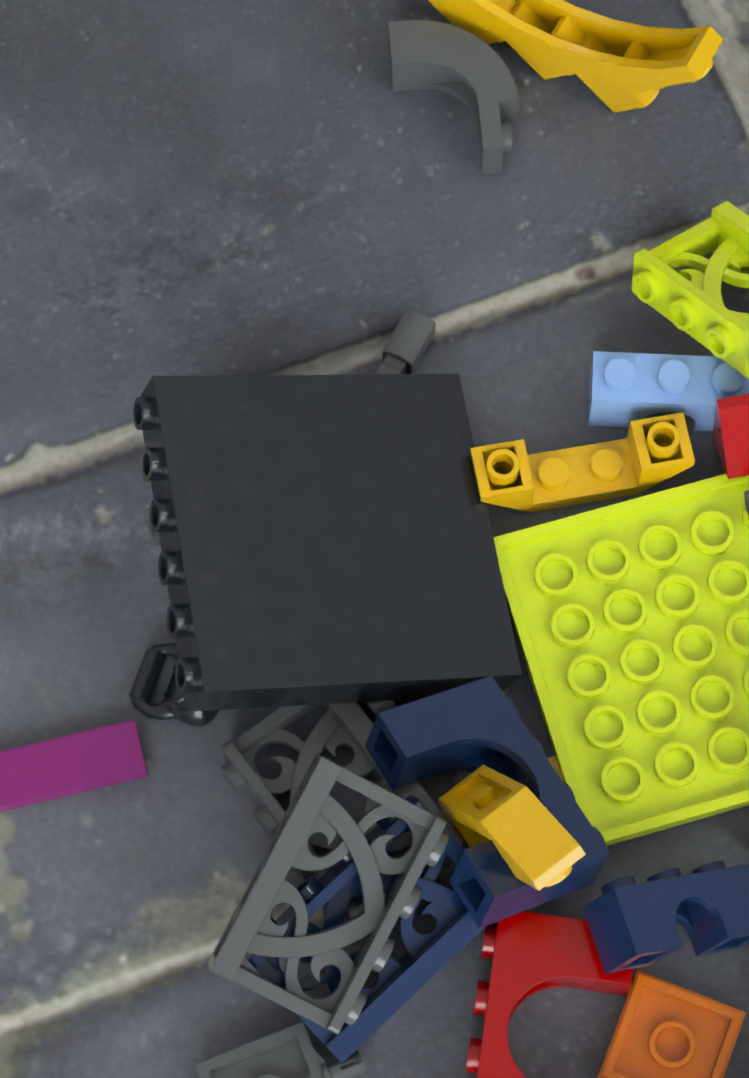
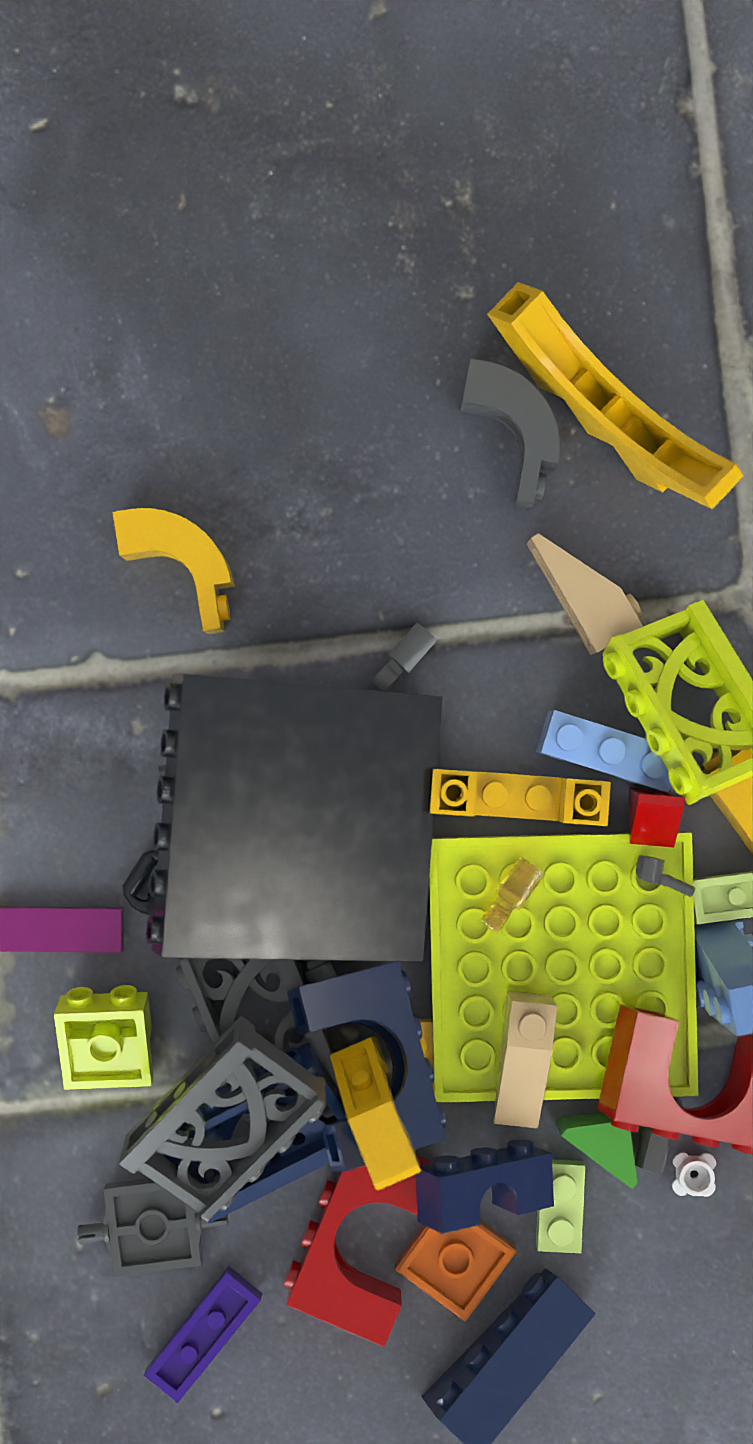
camera: 15 degrees right, 20 degrees up
none -> neon yellow plate [54,985,154,1090]
none -> yellow arch [112,508,235,634]
none -> clear yellow bar [481,856,545,933]
none -> tan slope [493,990,557,1128]
none -> tan slope [527,533,643,655]

